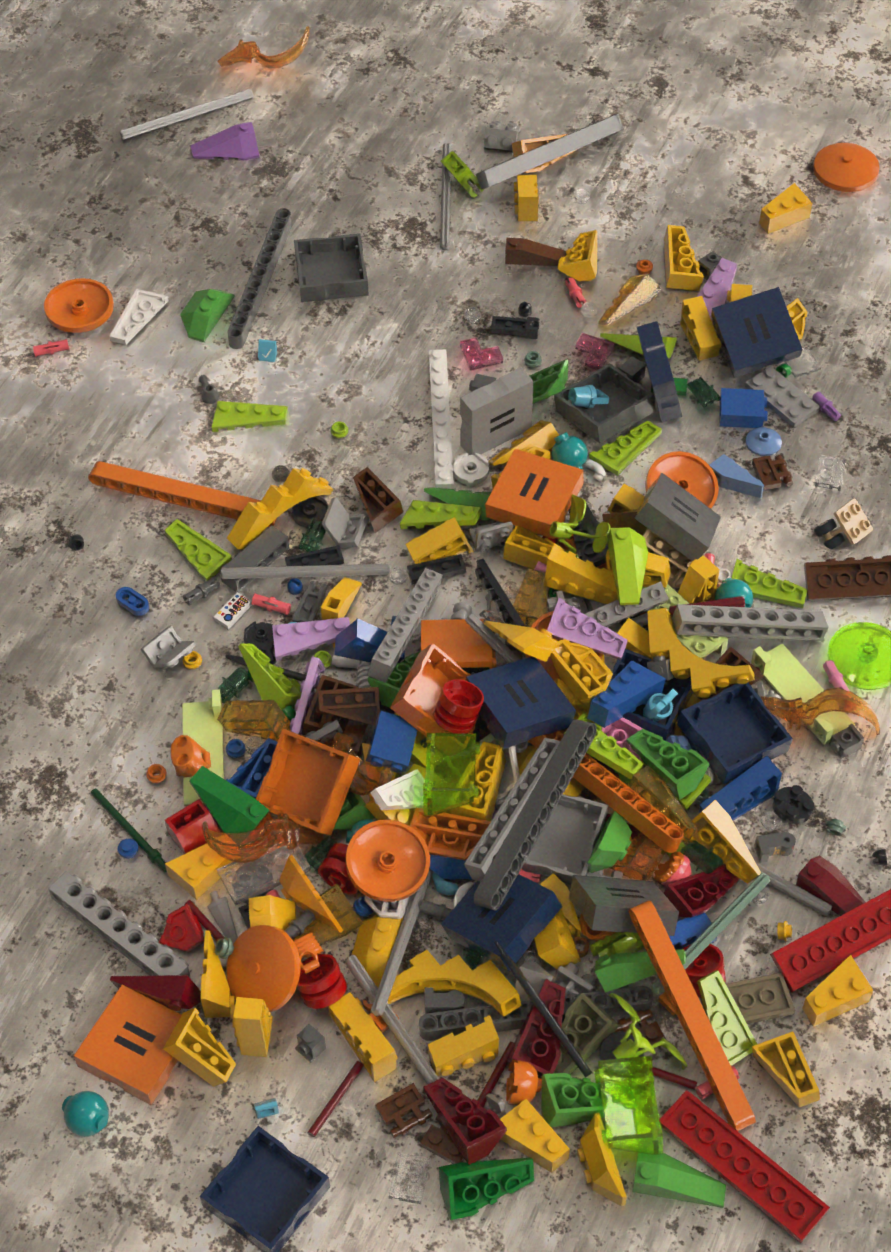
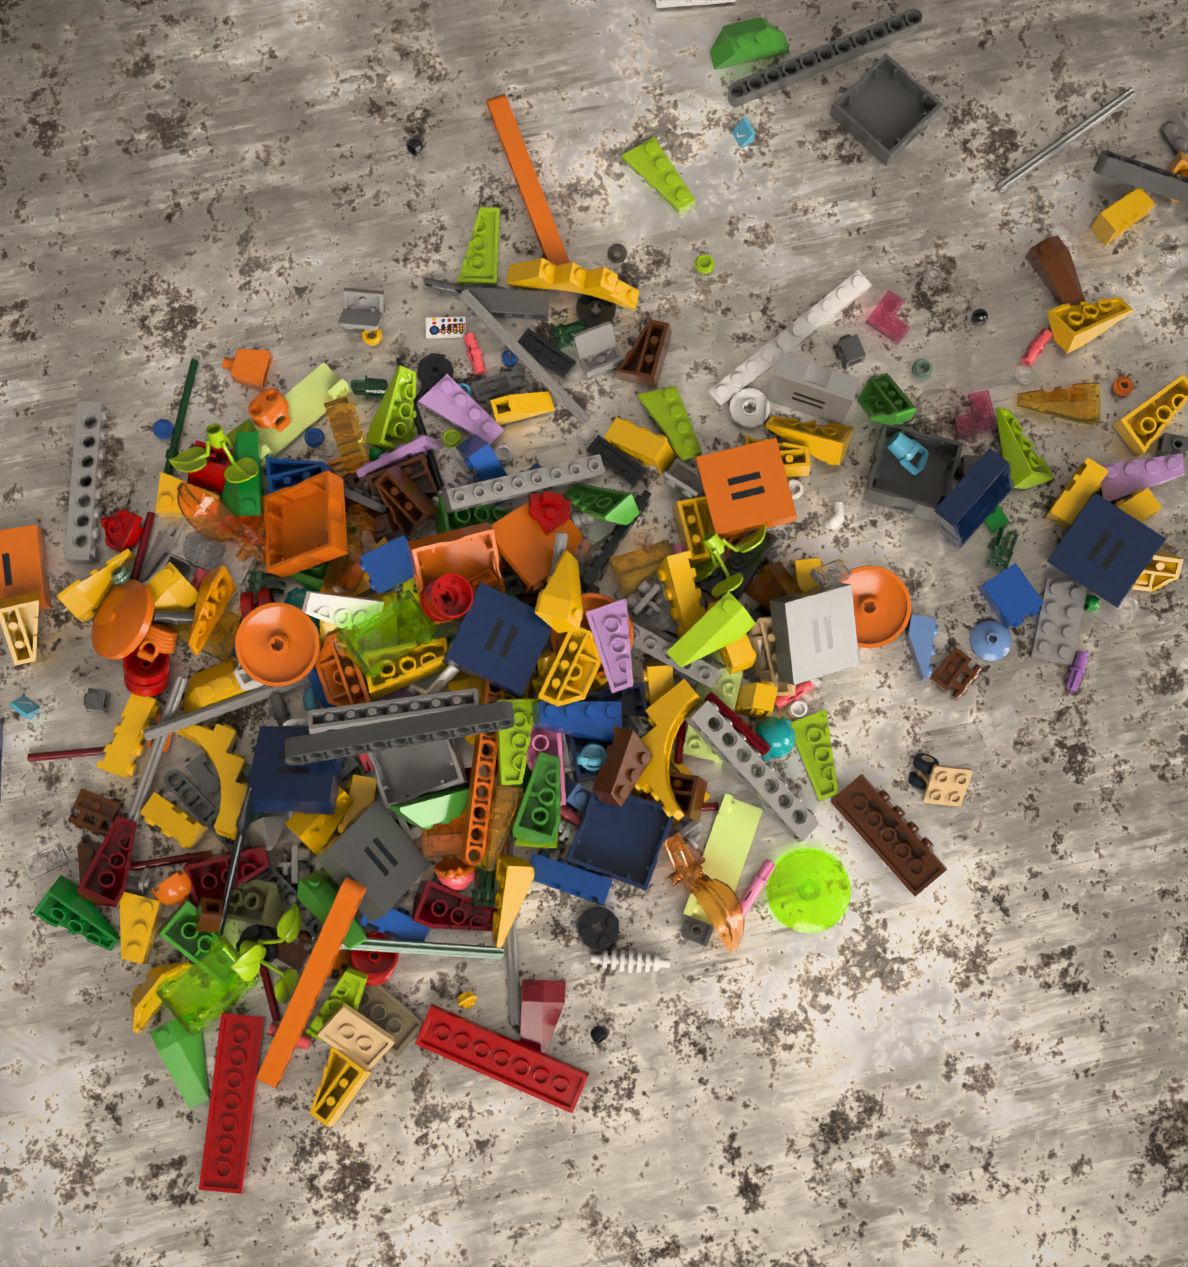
camera: 50 degrees right, 25 degrees up
dark red wedge [110,975,201,1011] -> none
blue plate [116,587,149,616] -> none
orange plate [146,764,167,783] -> none
dark grey bar [199,375,219,404] -> none
yellow wedge [230,997,273,1057] -> none
bright green wedge [424,487,491,520] -> none
lime plate [441,150,484,198] -> none
black plate [491,316,540,339] -> none
teal brick [551,432,588,469] -> none
lime wing [589,420,662,476] -> none
dark grey leg [754,832,796,863] -> none
yellow wedge [802,955,873,1027] -> none
sand green plate [826,819,846,836] -> none
none -> lime plant [169,418,259,483]
none -> reddish brown brick [195,897,223,933]
none -> orange torso [222,349,273,392]
none -> tan plate [317,1003,396,1071]
none -> red plate [528,491,571,535]
none -> bright green wedge [563,483,640,525]
none -> white piece [591,949,670,973]
none -> reddish brown wedge [592,726,653,807]
none -> clear plate [809,559,852,589]

